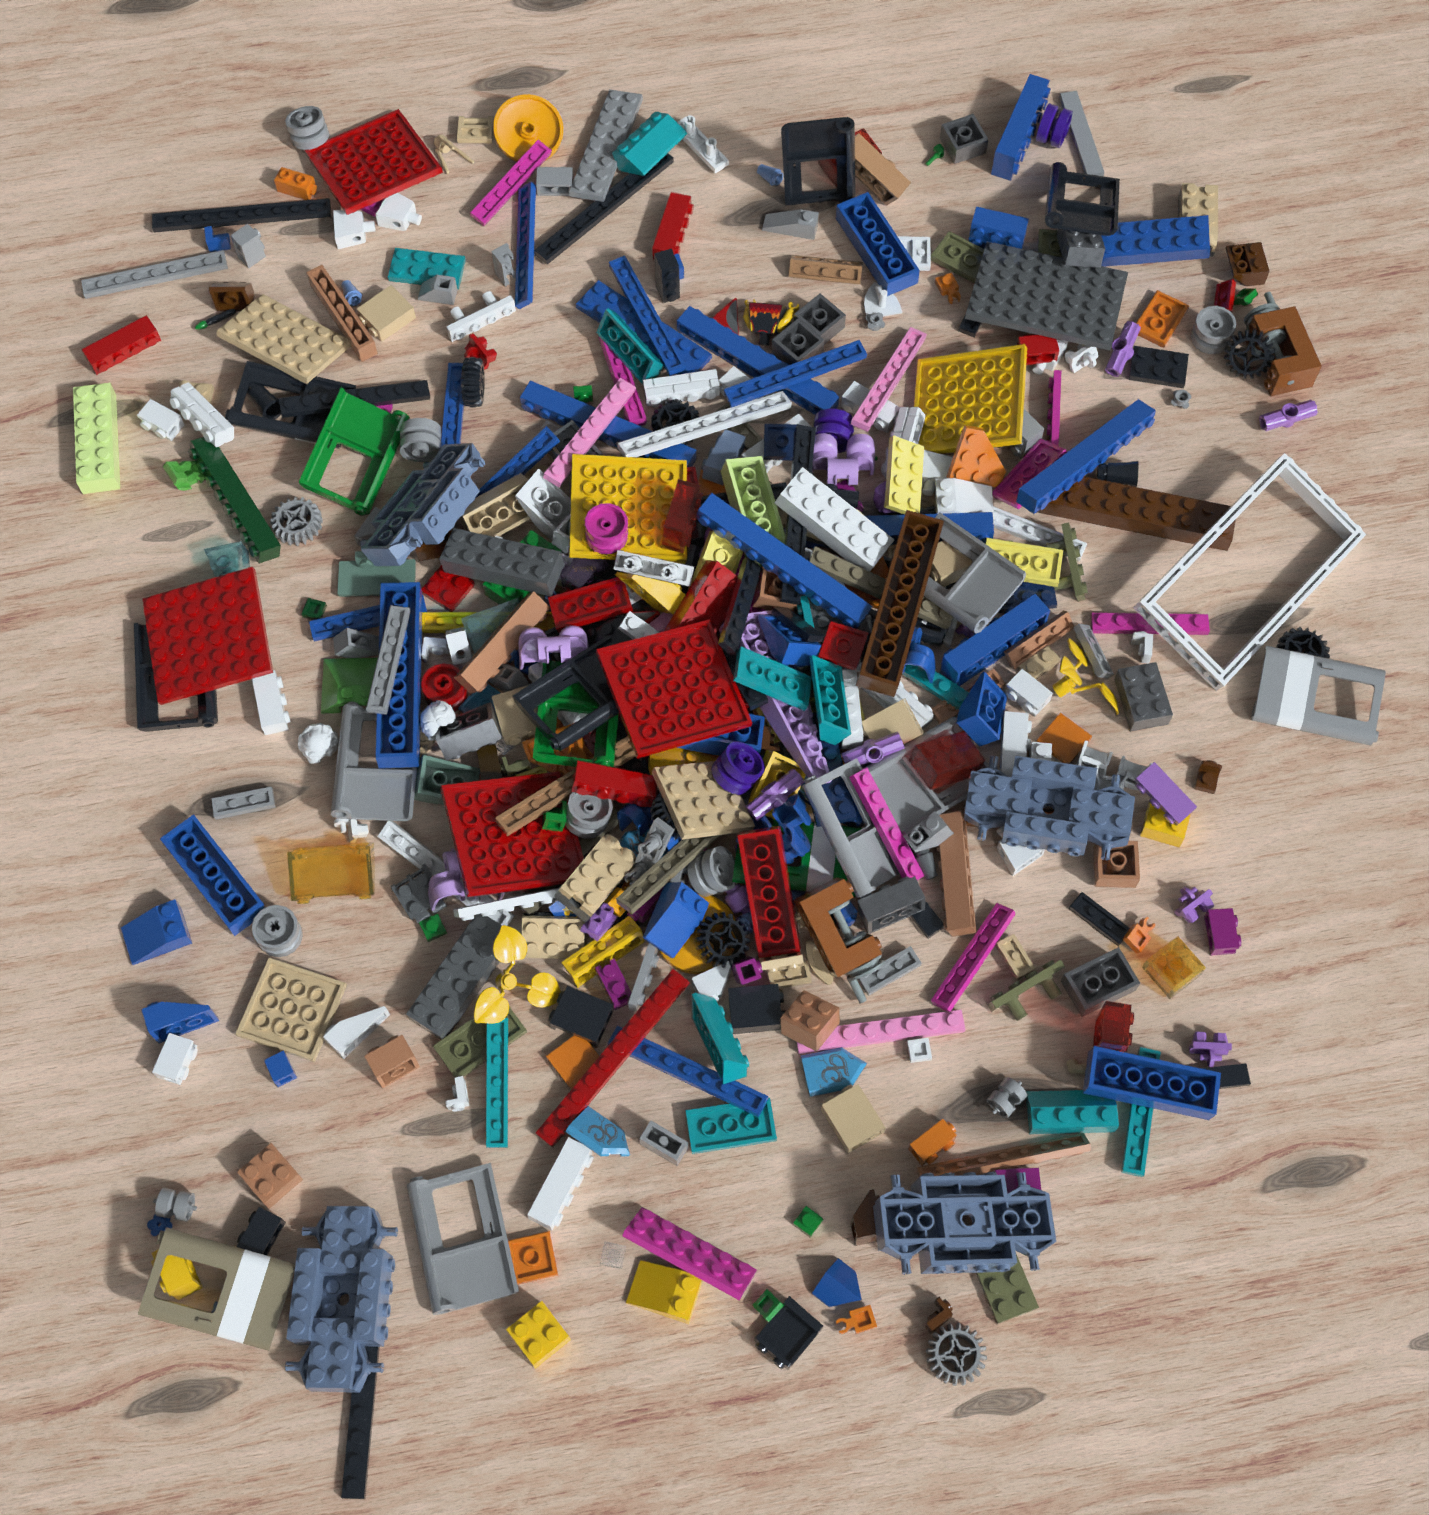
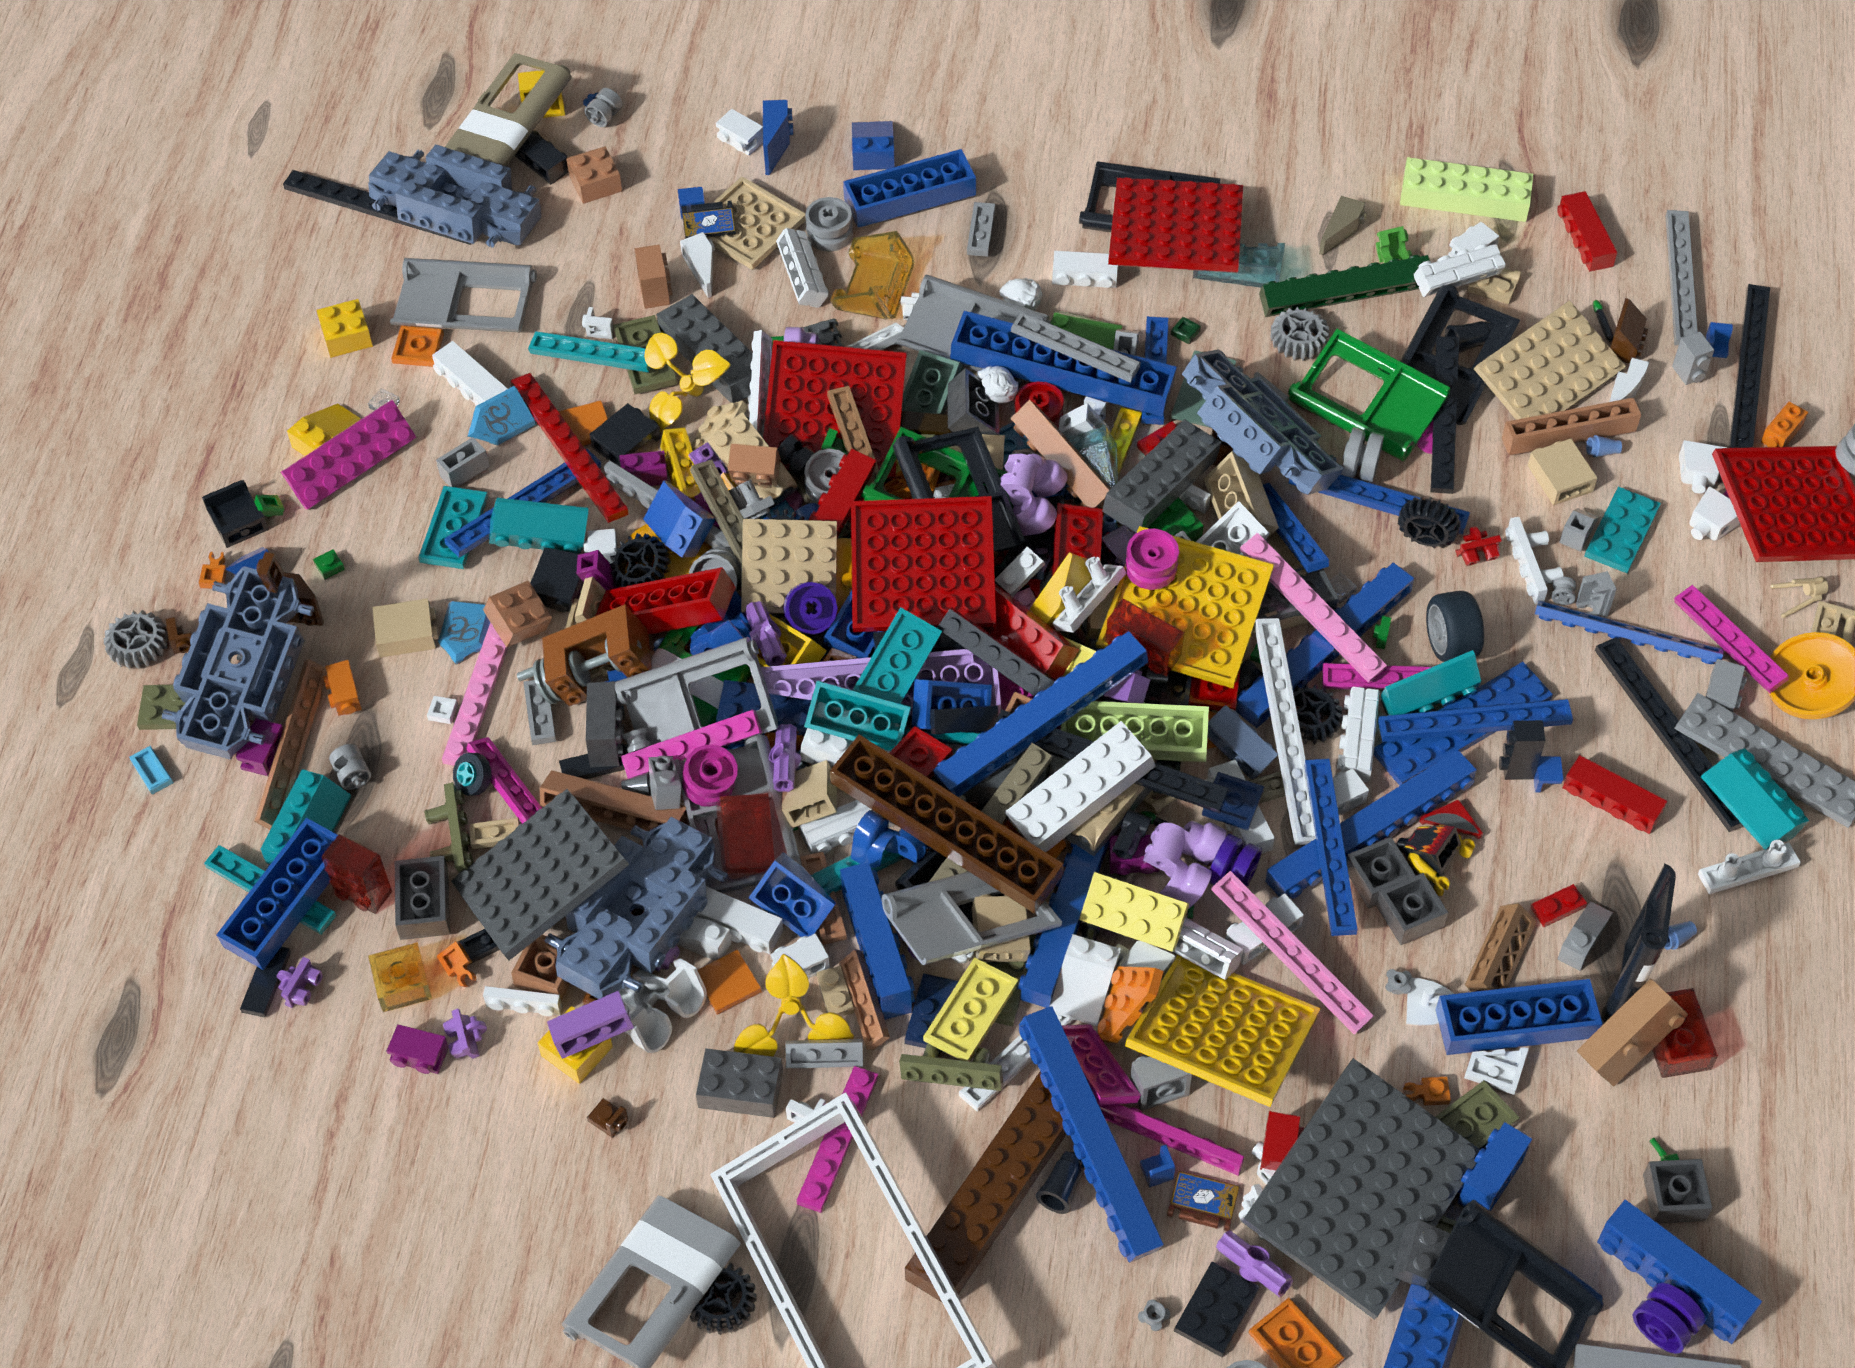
camera: 110 degrees right, 10 degrees down
none -> medium azure tile [129,745,173,795]
none -> reddish brown plate [257,552,284,593]
none -> dark grey plate [451,789,629,961]
none -> black wheel [453,753,491,796]
none -> white plate [483,986,563,1016]
none -> light grey wheel [622,727,651,753]
none -> piece [681,200,736,239]
none -> dark pink wheel [682,745,738,807]
none -> nougat brick [728,443,781,488]
none -> white brick [777,228,829,308]
none -> black wheel [778,434,816,476]
none -> blue panel [1140,1145,1175,1188]
none -> piece [1167,1171,1240,1231]
none -> dark tan slope [1319,196,1367,255]
none -> black wheel [1426,590,1484,662]
none -> red plate [1530,884,1587,927]
none -> light grey wheel [1552,577,1576,605]
none -> white slope [1609,358,1649,402]

